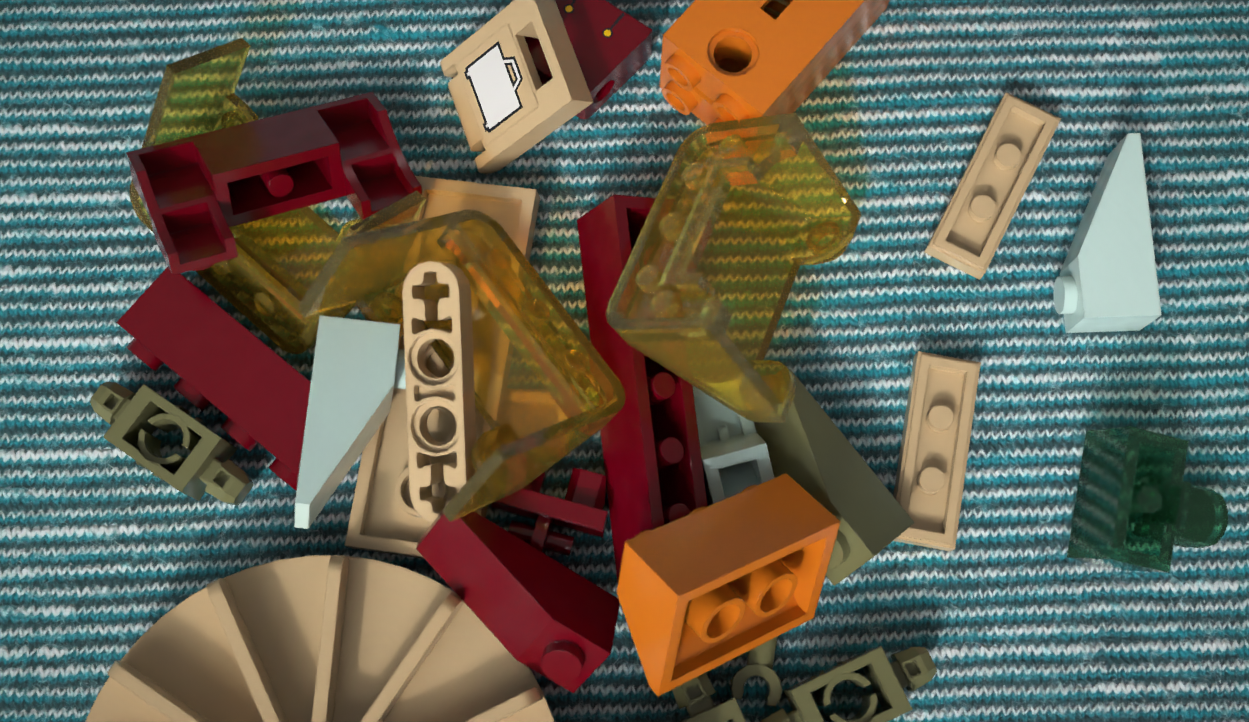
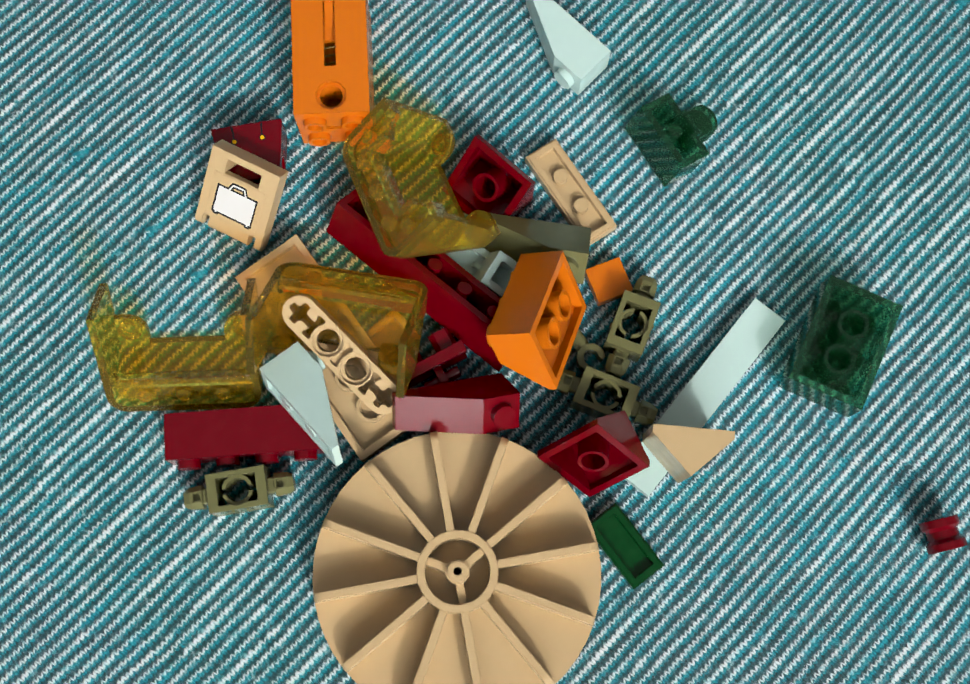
camera: 45 degrees left, 0 degrees up
dark red bracket [126,92,423,275] -> none
tan tile [924,92,1061,280] -> none
none -> dark red slope [441,134,535,223]
none -> orange tile [585,257,633,306]

